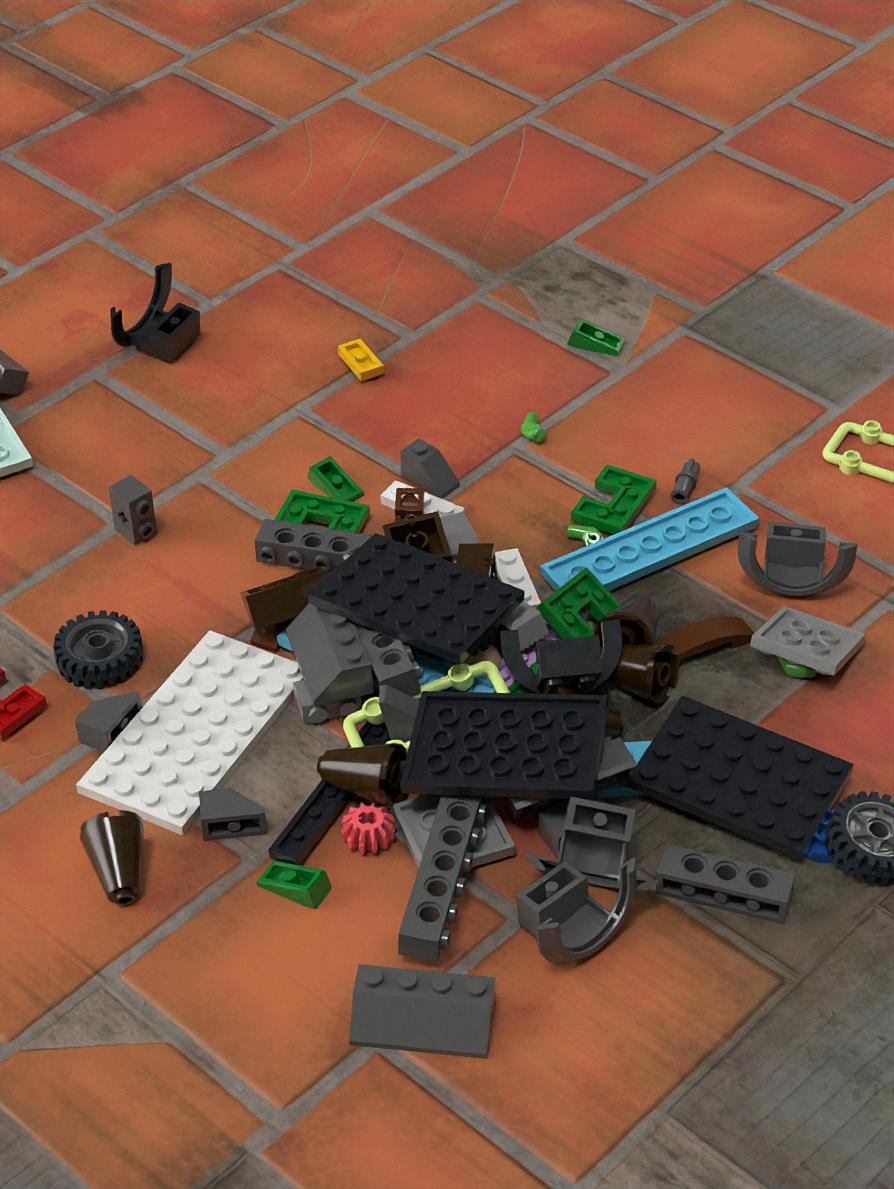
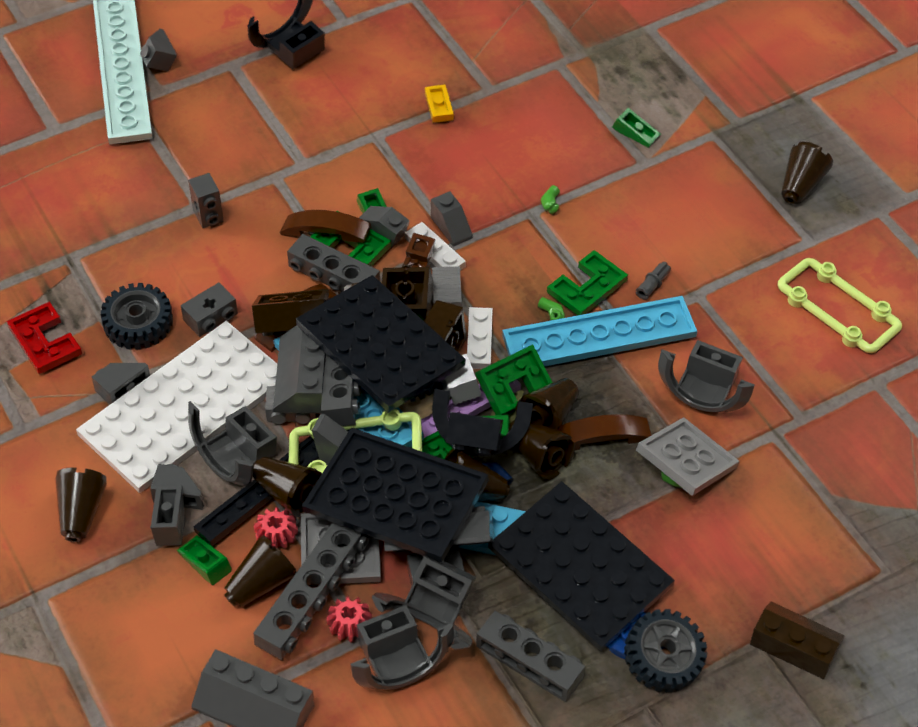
camera: 15 degrees right, 10 degrees up
none -> dark grey slope [151,485,185,546]
none -> dark grey brick [181,282,238,337]
none -> dark grey piece [188,401,277,486]
none -> dark brown cone [224,535,297,607]
none -> reddish brown slope [280,210,371,243]
none -> coral gear [326,595,372,643]
none -> dark grey slope [359,206,410,249]
none -> dark brown cone [781,141,833,205]

